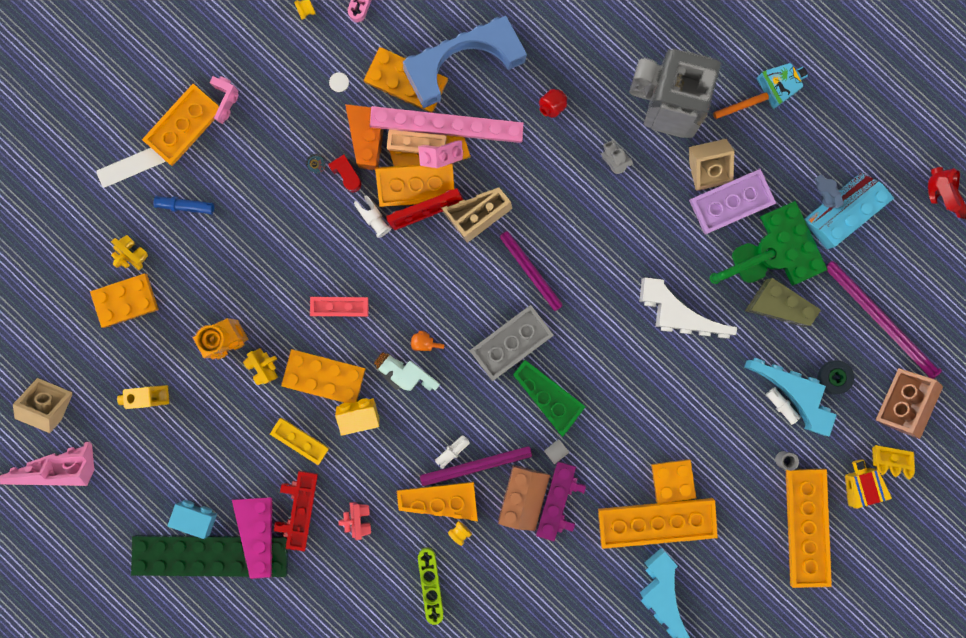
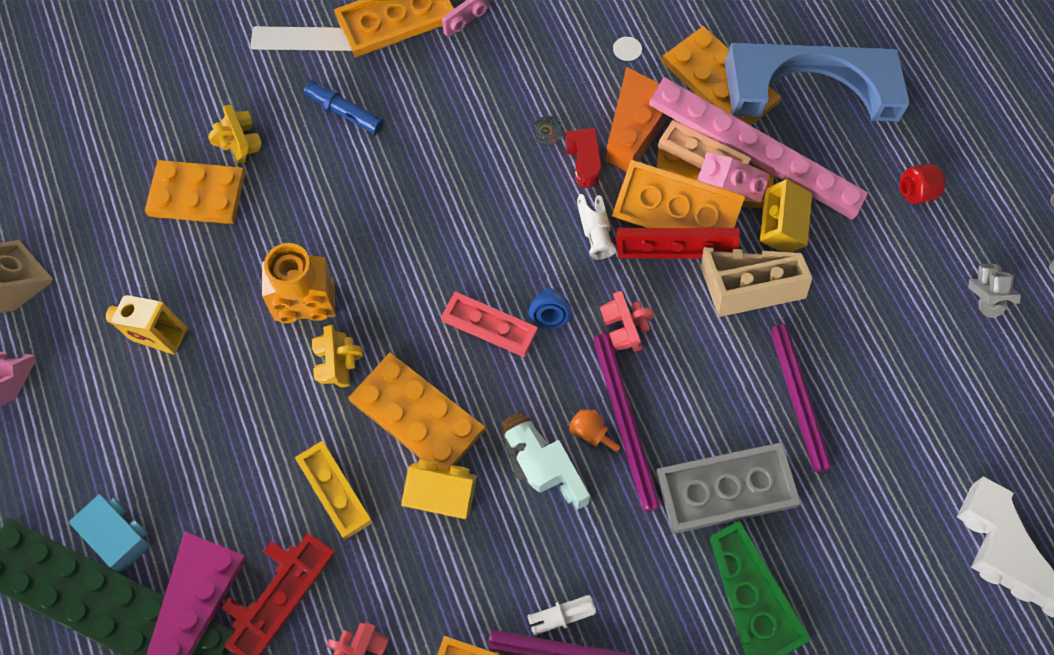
camera: 25 degrees right, 20 degrees down
none -> blue brick [529,288,572,329]
none -> magenta axle [593,333,660,512]
none -> coral hips [600,291,655,353]
none -> yellow brick [760,179,812,252]

